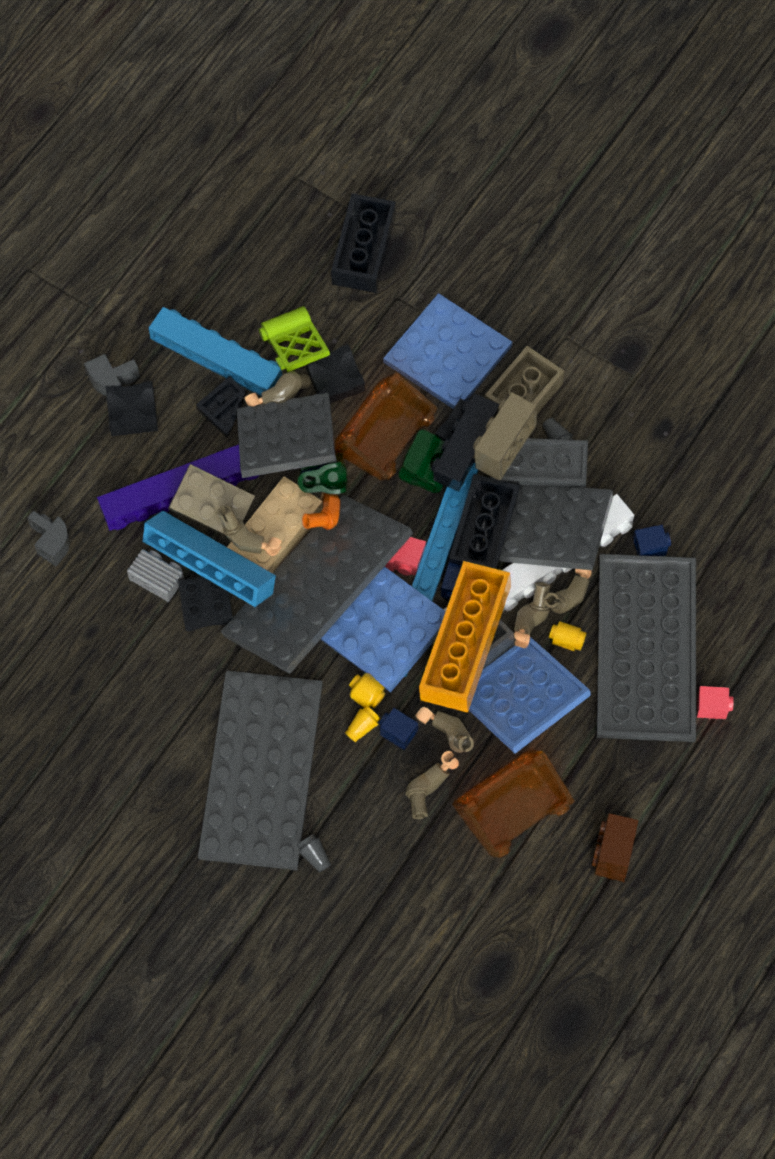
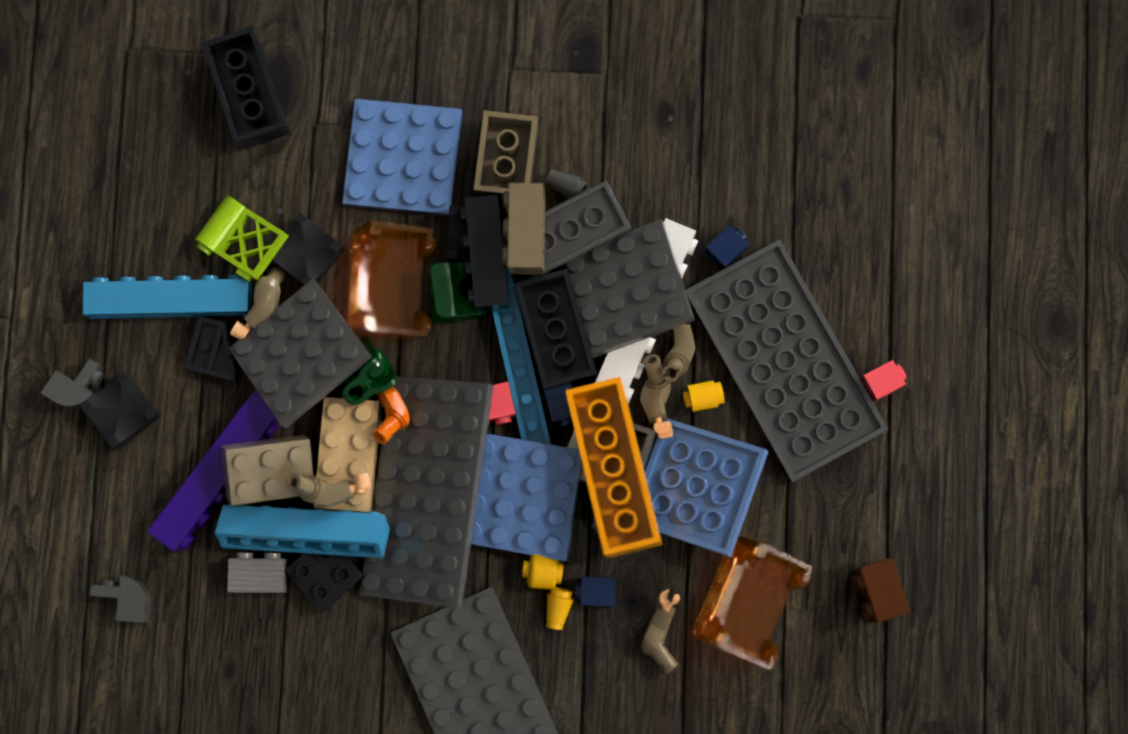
camera: 30 degrees left, 15 degrees up
dark tan arm [415,707,474,753] -> none

